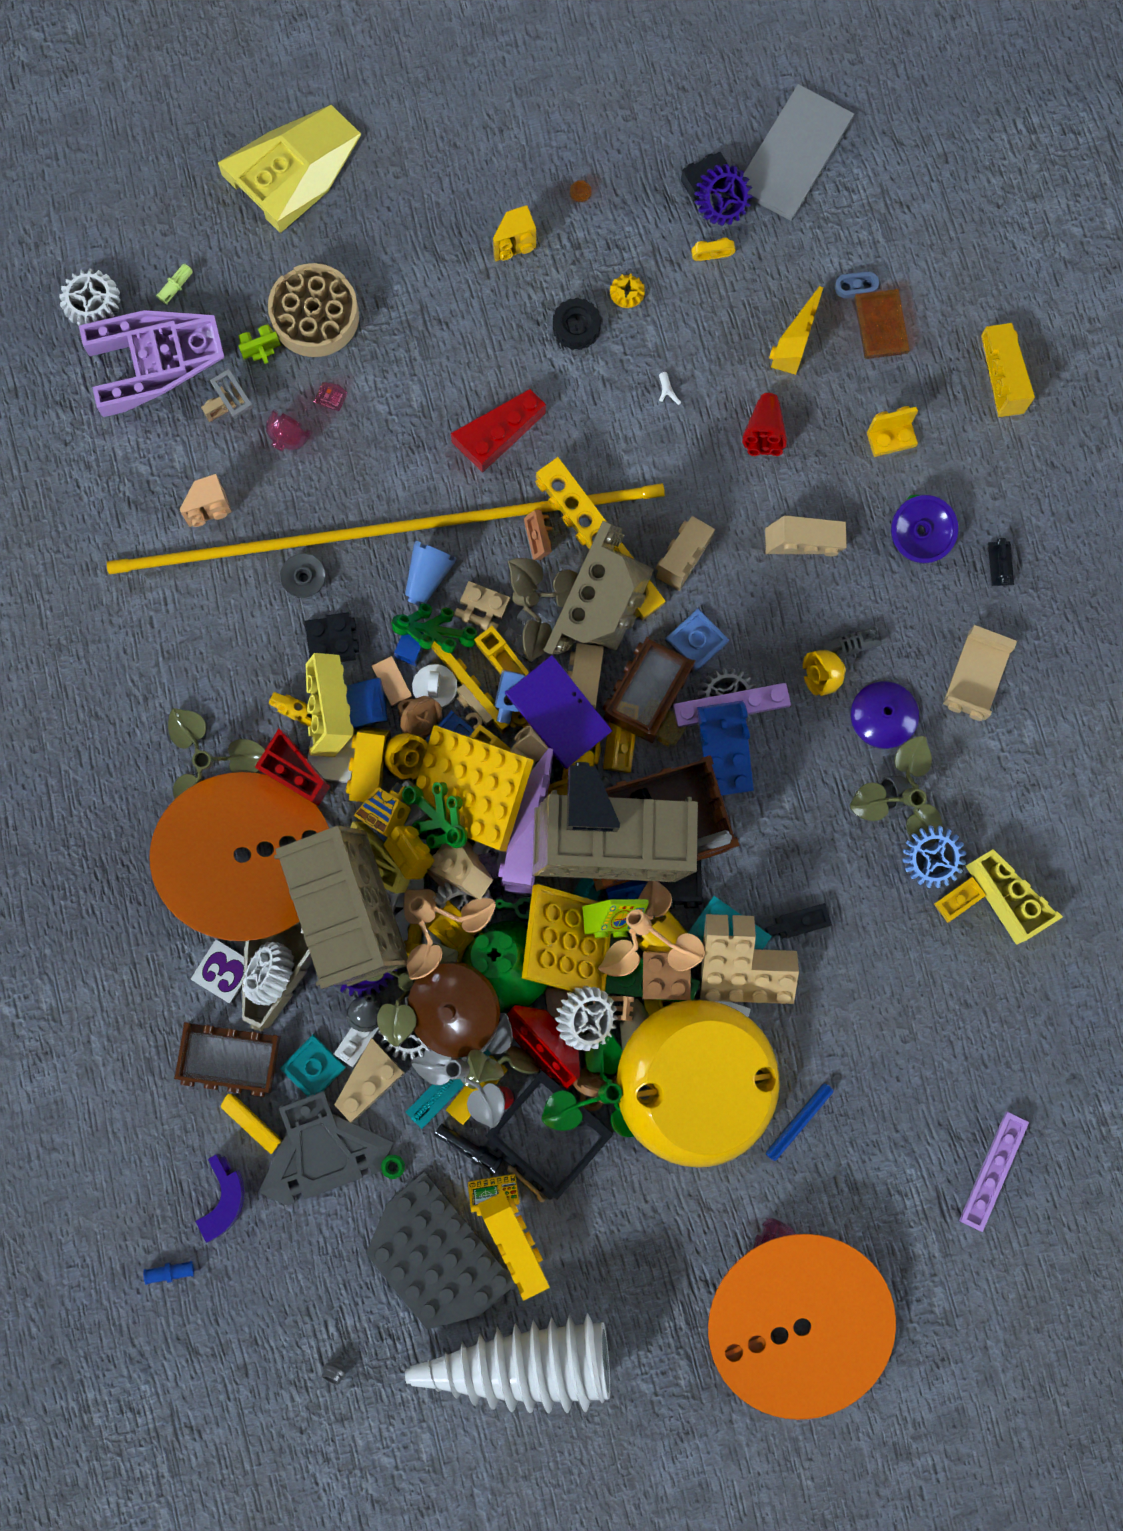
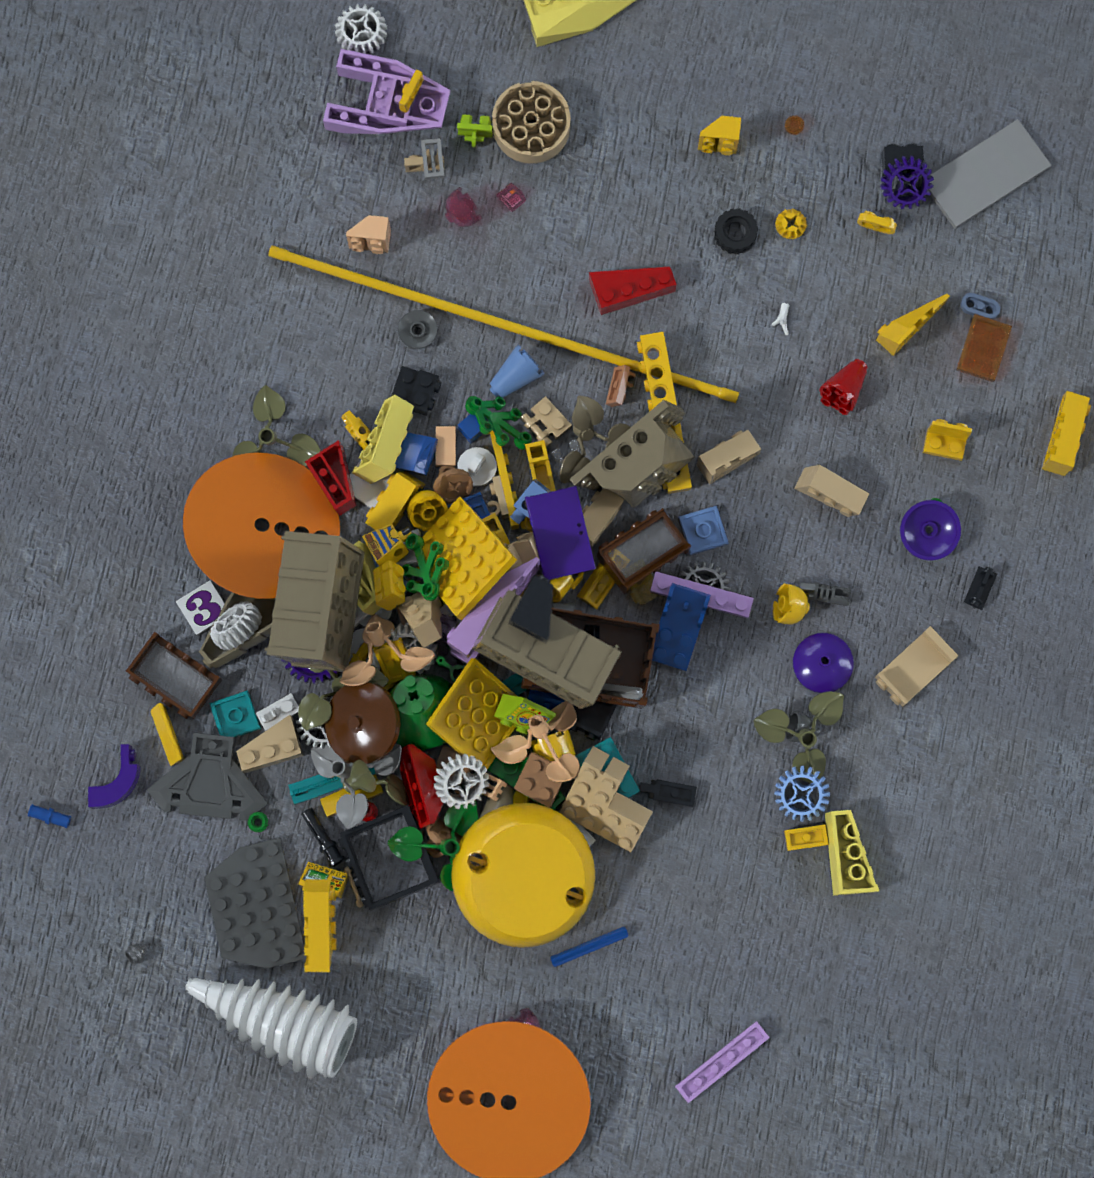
camera: 30 degrees right, 0 degrees up
yellowish green axle [156,264,193,305] -> none
dark grey helmet [346,995,381,1032] -> none
none -> yellow plate [399,69,424,113]

